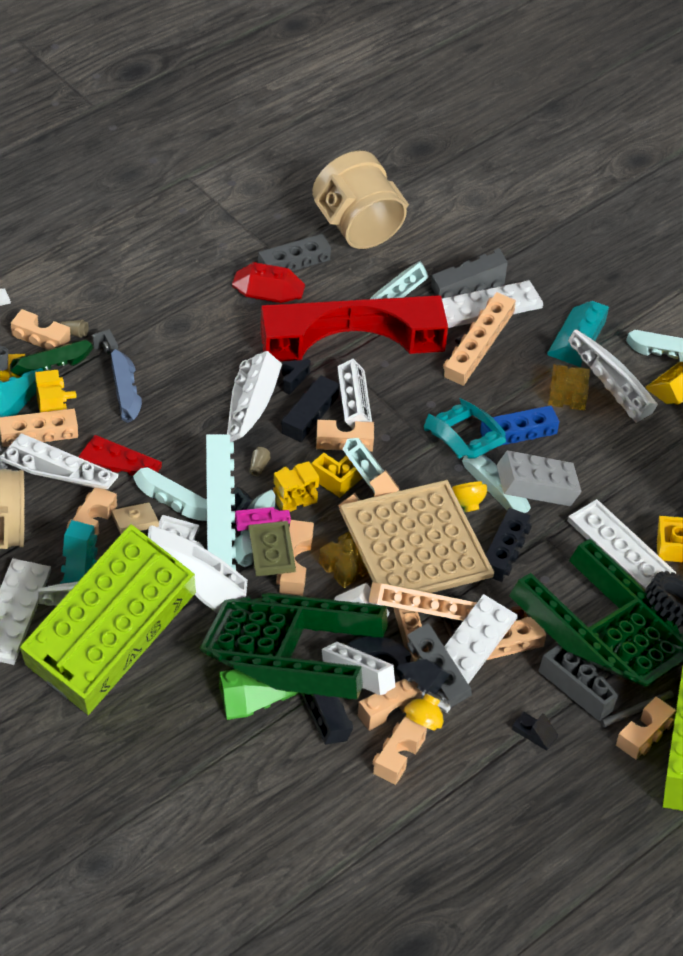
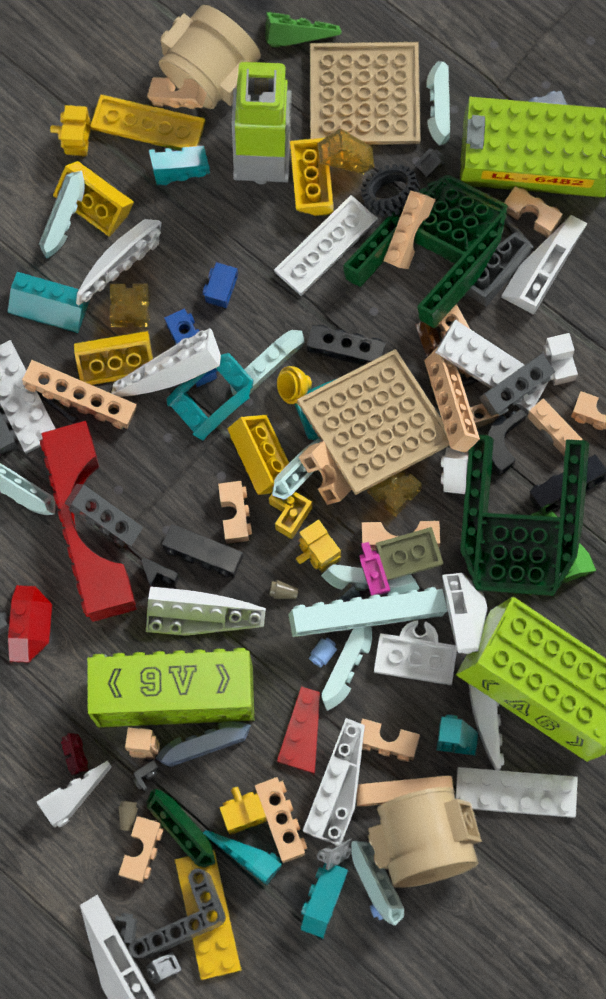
camera: 90 degrees left, 25 degrees up
tan plate [111,503,159,534] -> none
white brick [322,642,395,695] -> none
white brick [338,359,372,429] -> none
black slope [397,659,449,694] -> none
yellow piece [403,694,444,731] -> none
light grey brick [497,450,582,506] -> none
black slope [512,712,558,751] -> none
none -> white wedge [37,761,112,827]
none -> dark red hinge [61,733,89,776]
none -> dark grey brick [65,484,143,547]
none -> yellow slope [74,331,153,385]
none -> lime piece [87,648,255,727]
none -> white wedge [111,328,221,397]
none -> light nougat arch [125,728,160,759]
none -> blue brick [203,262,238,308]
none -> yellow slope [227,415,289,495]
none -> light blue brick [309,638,337,668]
none -> light nougat beam [356,776,453,807]
none -> light nougat arch [384,191,435,269]
none -> white wedge [501,215,587,315]
none -> white brick [542,333,578,386]

